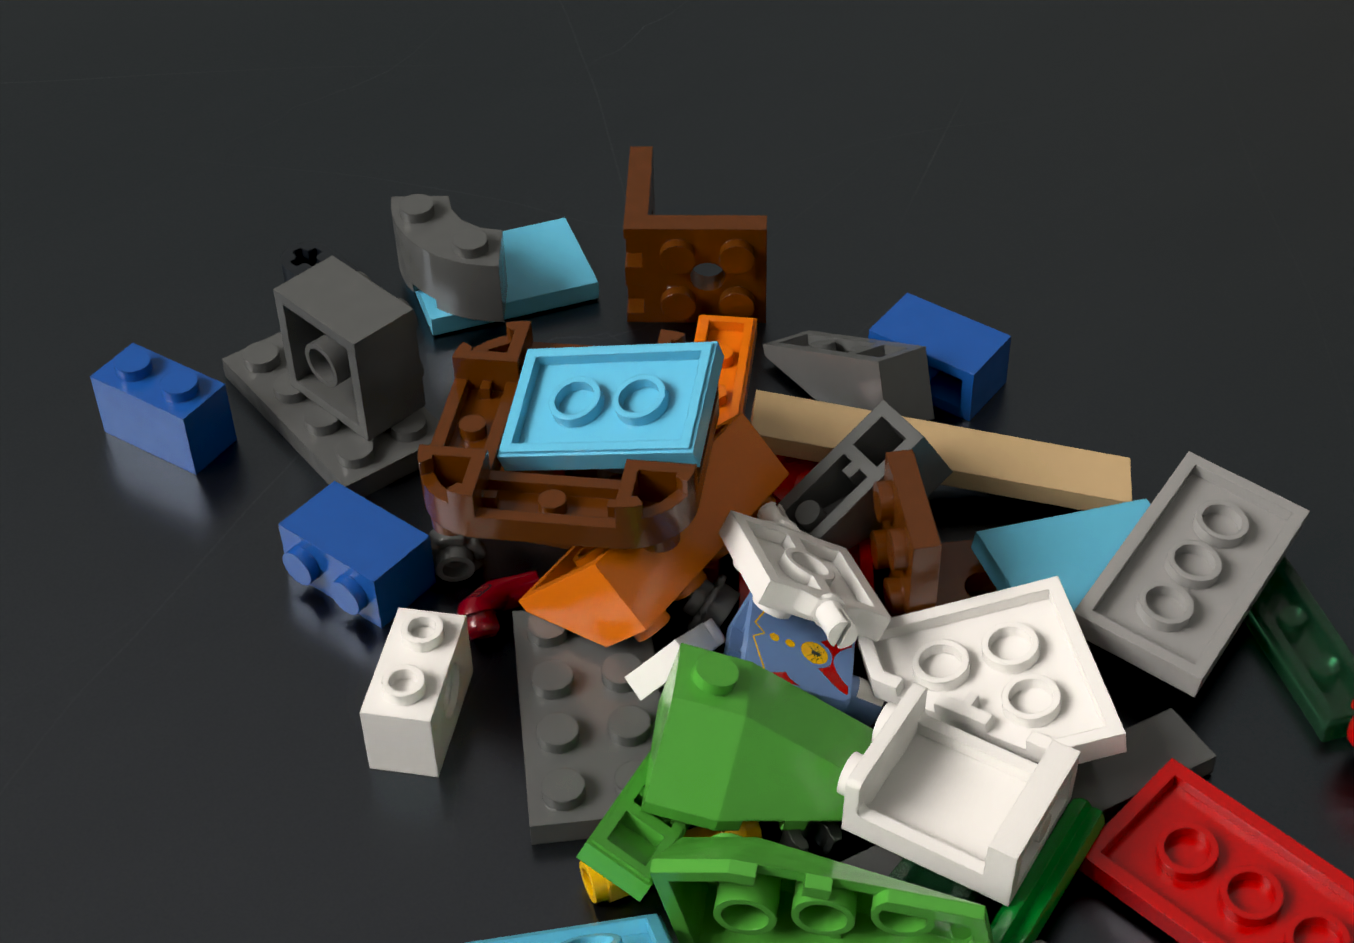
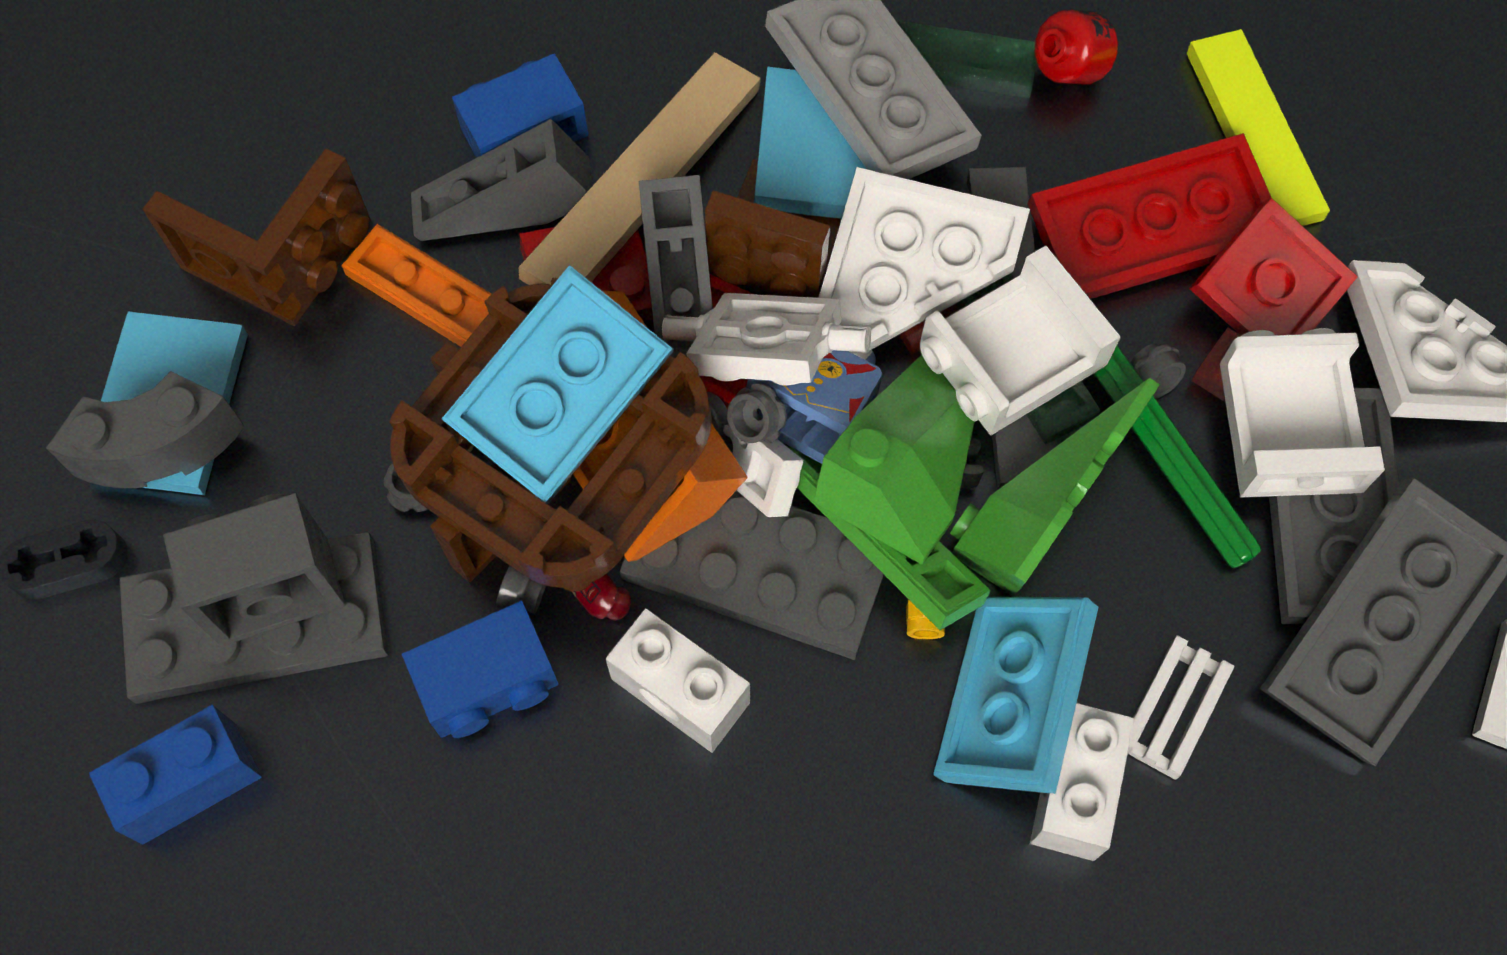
camera: 65 degrees left, 25 degrees up
none -> dark grey plate [727,383,787,443]

